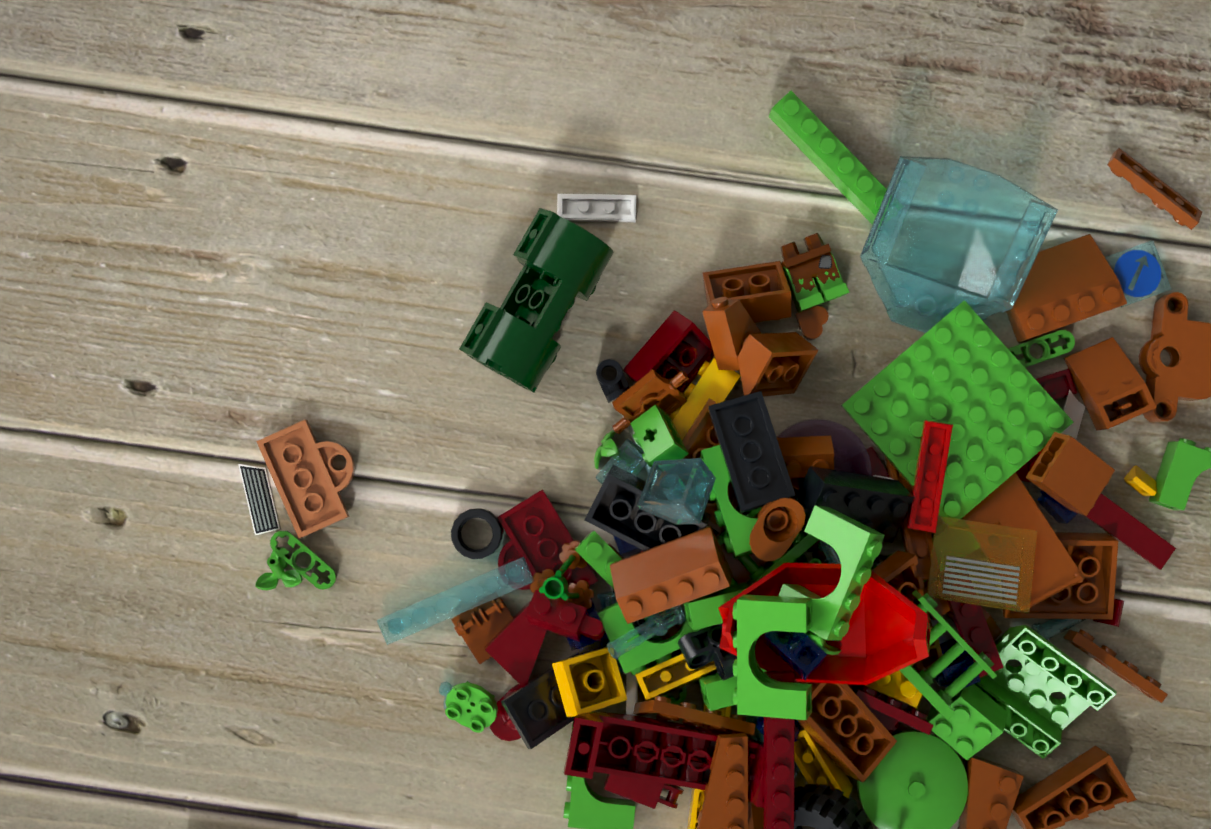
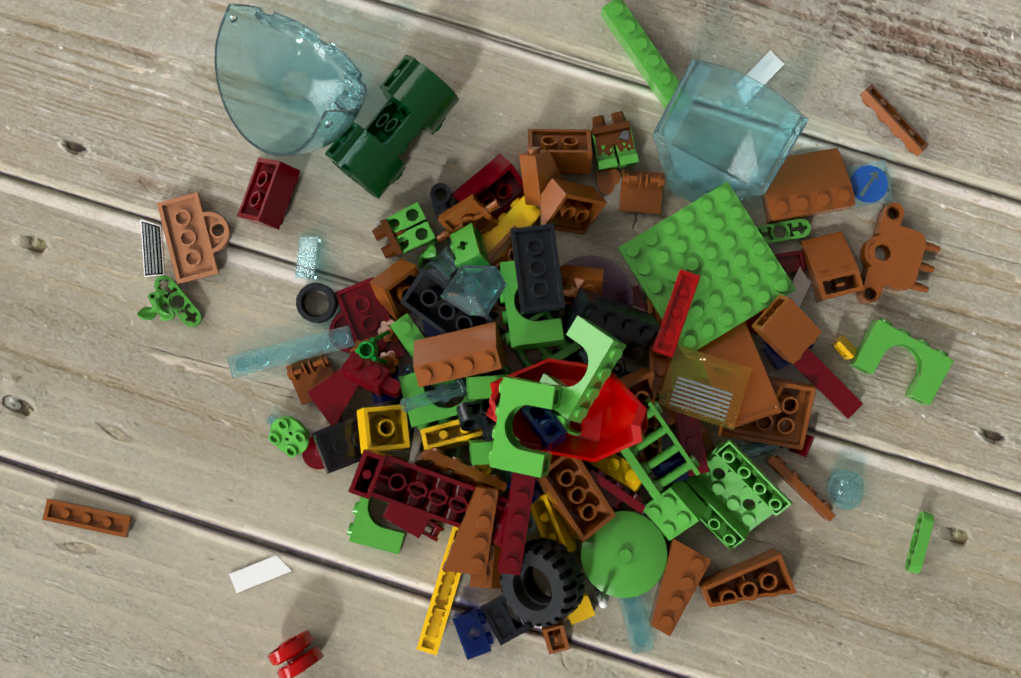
camera: 10 degrees right, 0 degrees up
white tile [557,194,636,223] -> none
dark orange piece [750,498,805,561] -> none
none -> clear light blue windscreen [214,3,367,156]
none -> dark red slope [237,158,300,230]
none -> clear light blue slope [295,236,321,280]
none -> dark orange slope [370,258,419,321]
none -> bright green hips [372,201,437,259]
none -> dark orange hinge [619,169,665,215]
none -> white sticker [736,50,785,104]
none -> clear light blue piece [827,469,864,510]

